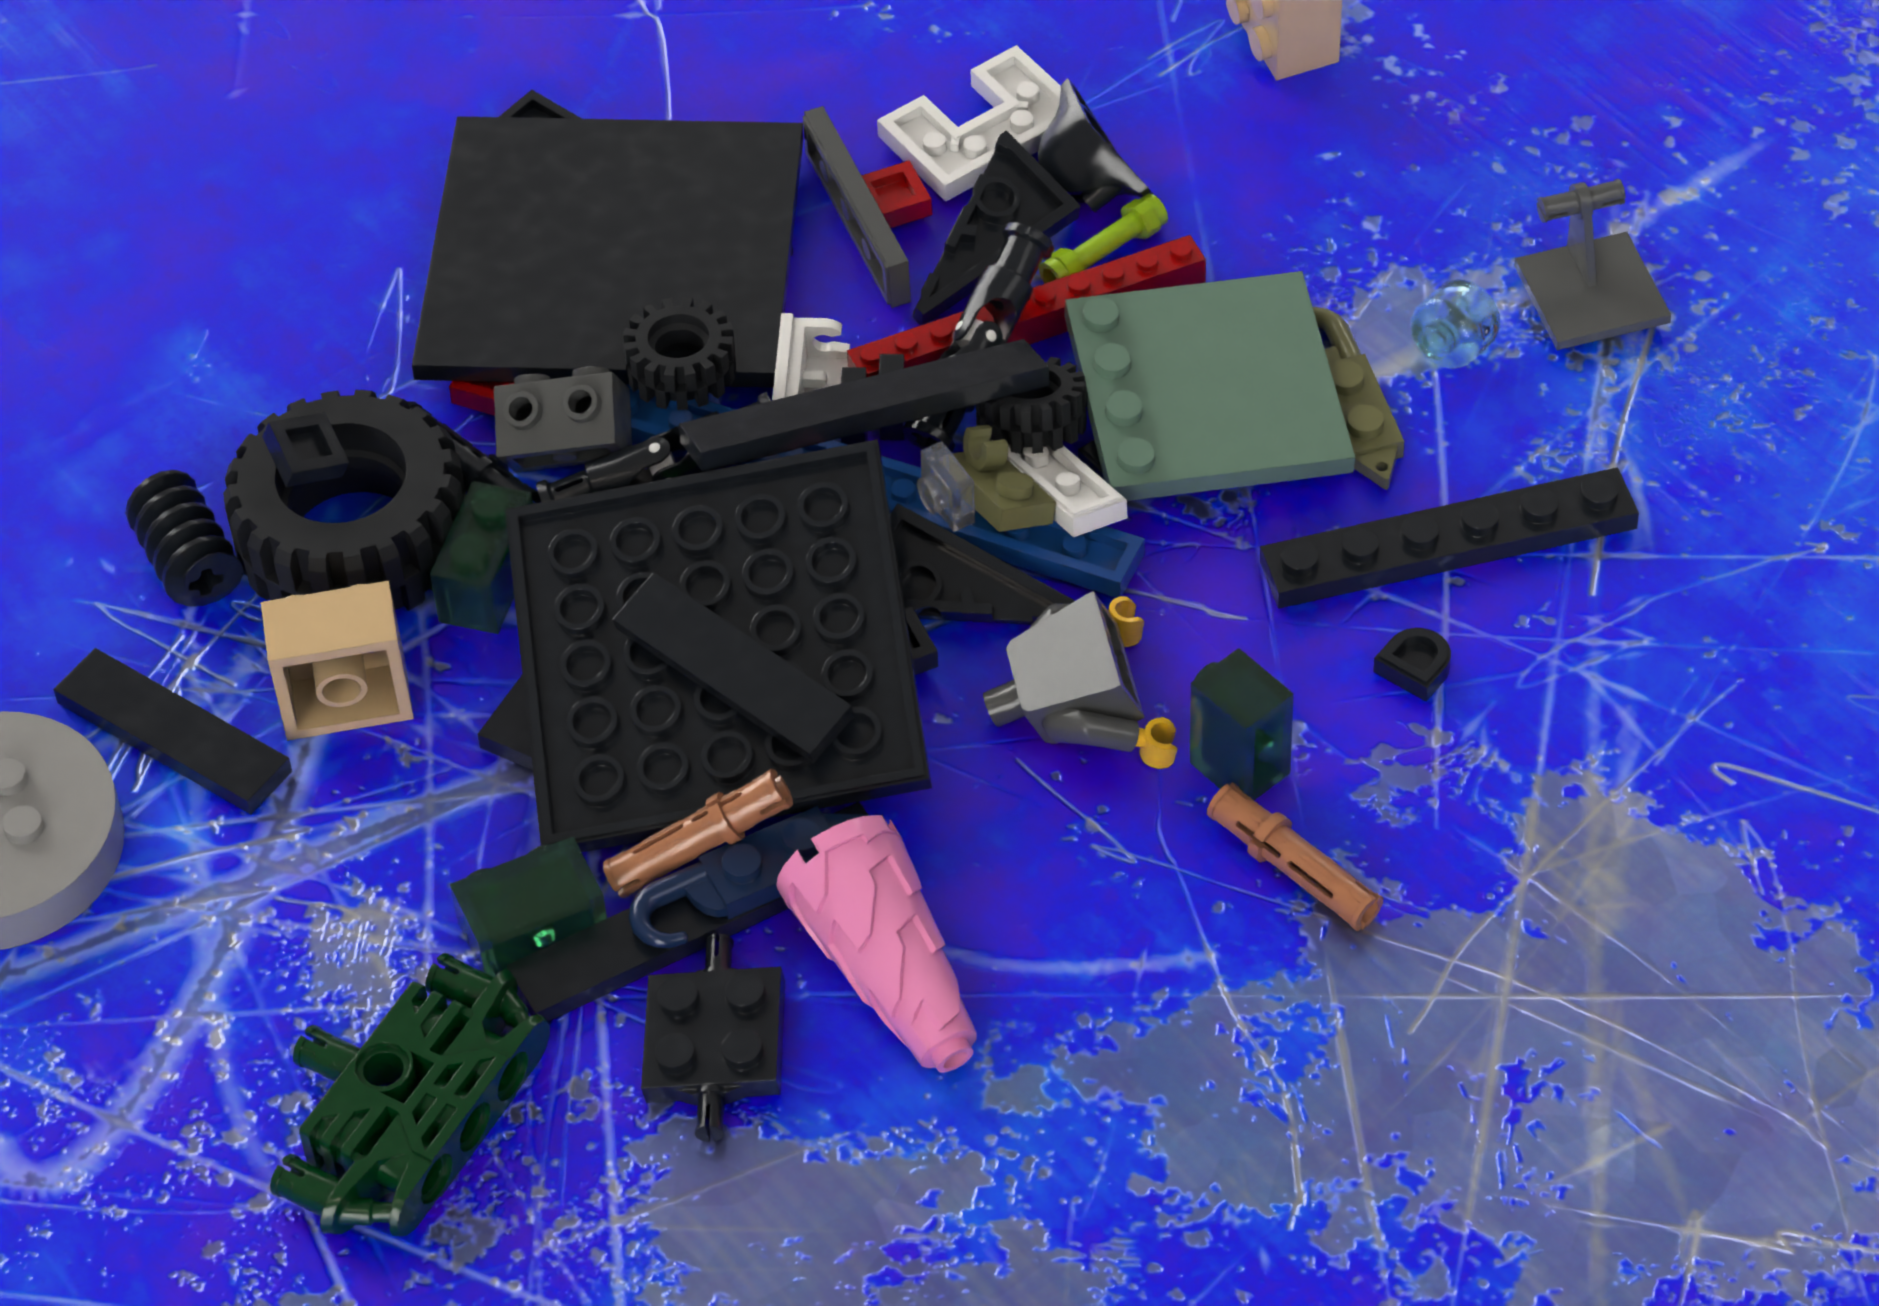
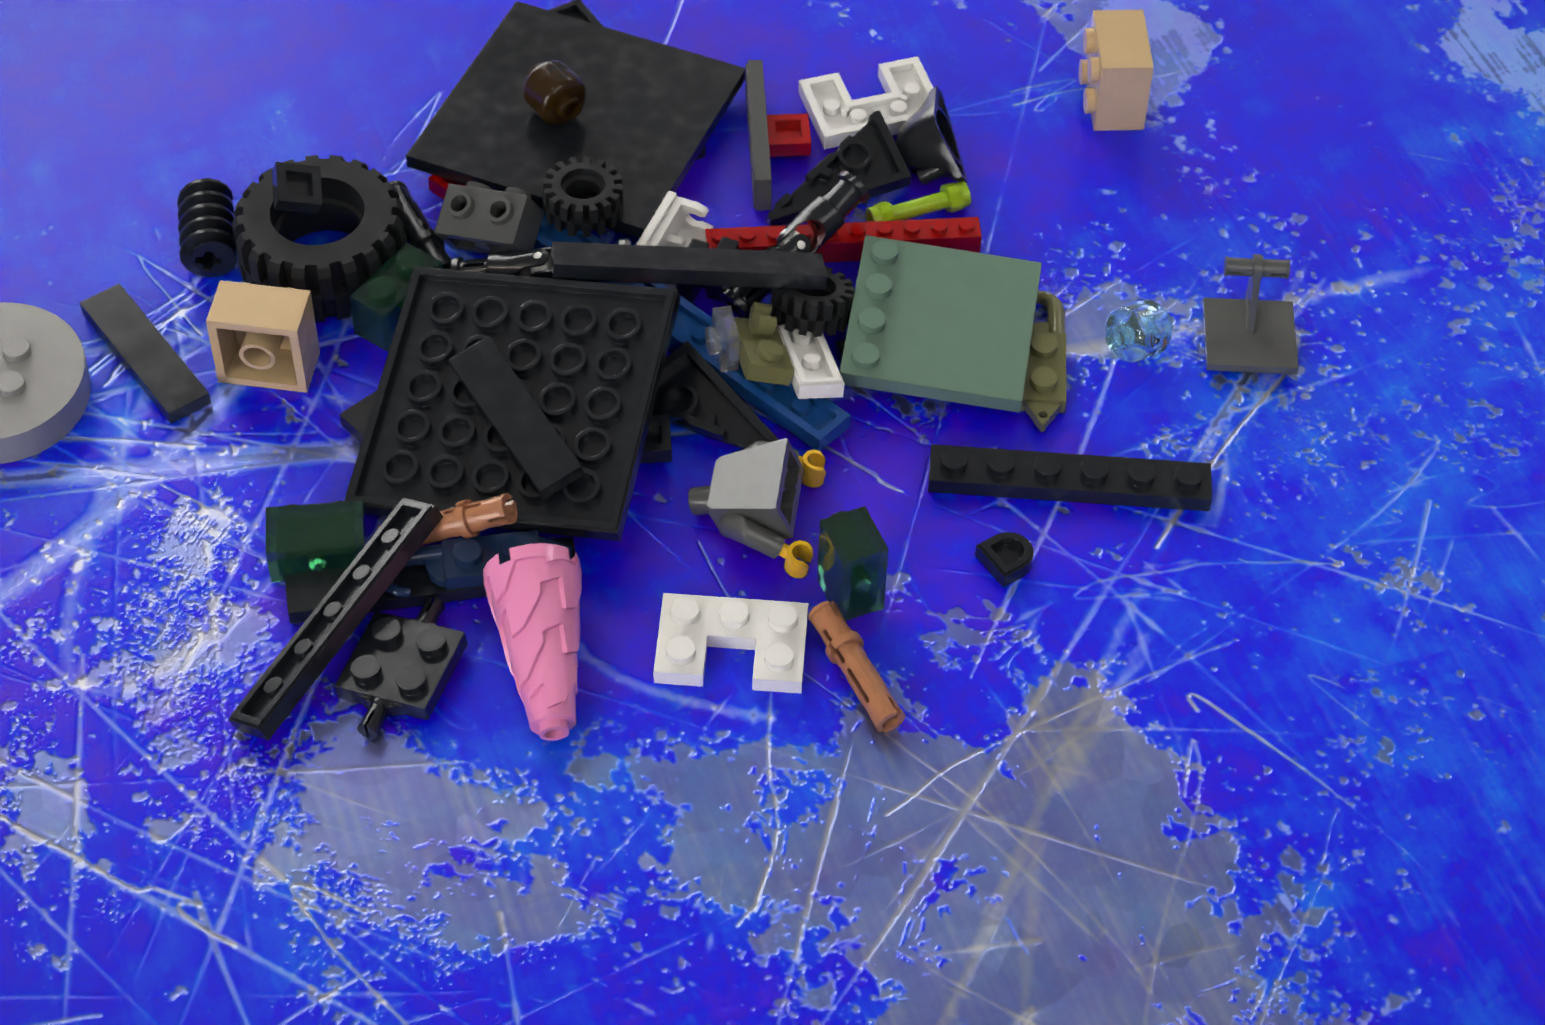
camera: 15 degrees right, 0 degrees up
dark green piece [270,953,550,1236] -> none
none -> black tile [228,498,443,741]
none -> dark brown head [523,60,587,125]
none -> white plate [654,593,809,694]

